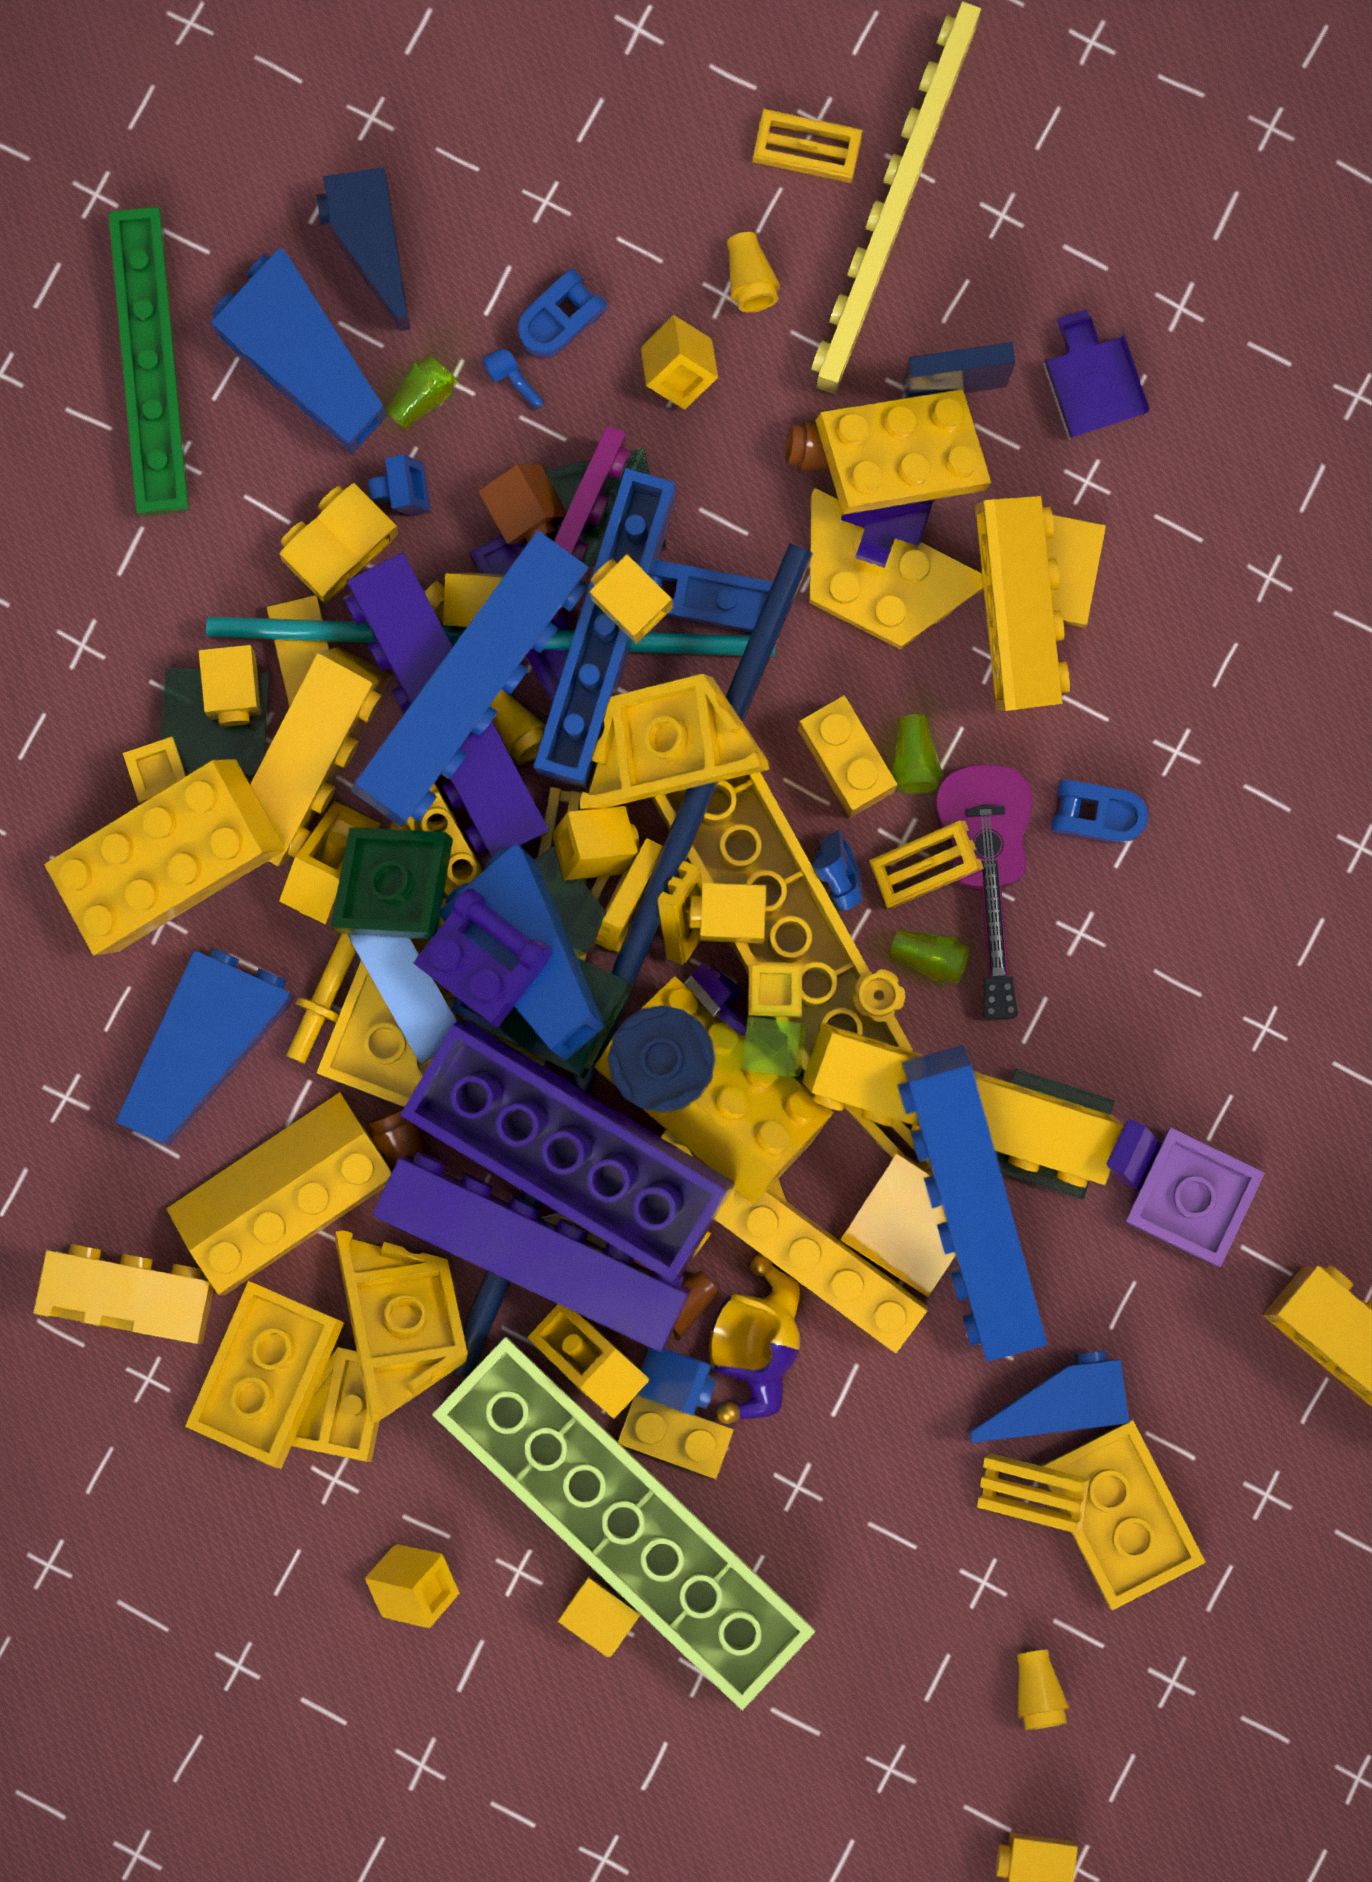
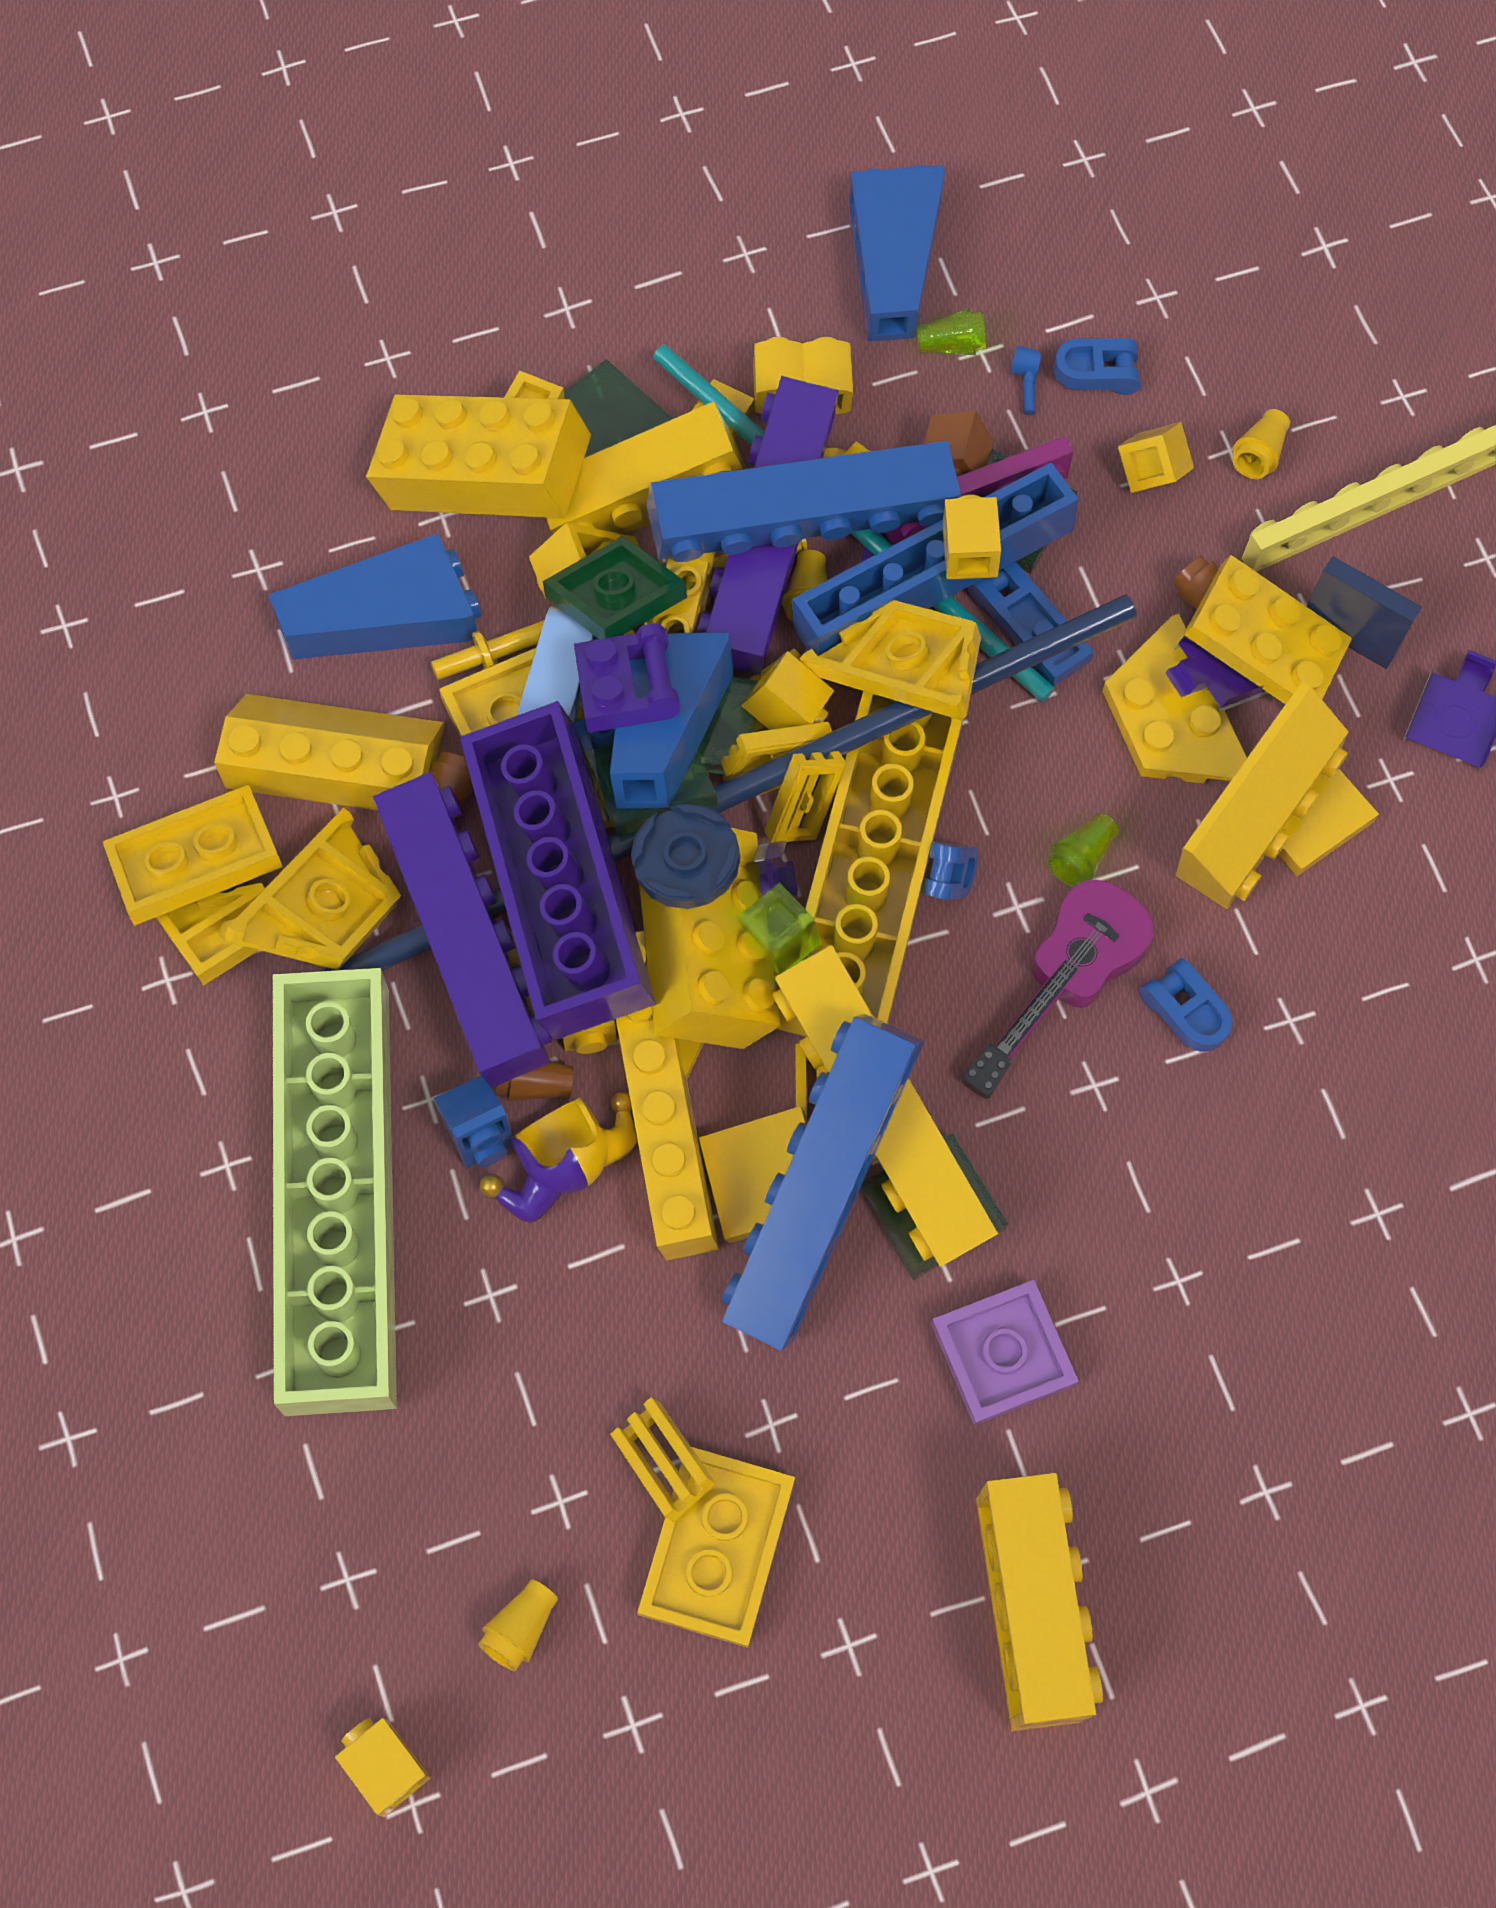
camera: 45 degrees right, 15 degrees down
yellow wedge [33,1244,214,1344] -> none
green plate [108,207,190,517] -> none
yellow brick [199,645,262,726] -> none
dark blue slope [316,167,410,331] -> none
yellow panel [364,1544,460,1629] -> none
blue tile [367,454,431,516] -> none
yellow brick [527,1304,650,1419] -> none
yellow panel [558,1575,641,1657] -> none
yellow plate [618,1395,734,1479] -> none
yellow brick [690,883,766,944] -> none
yellow tile [748,962,802,1018] -> none
yellow tile [752,109,863,183] -> none
yellow brick [798,695,897,818] -> none
yellow plate [853,970,905,1022] -> none
yellow tile [869,820,984,908] -> none
clear neon green cone [890,928,970,986] -> none
blue slope [967,1351,1129,1443] -> none
dark purple tile [1106,1119,1161,1191] -> none

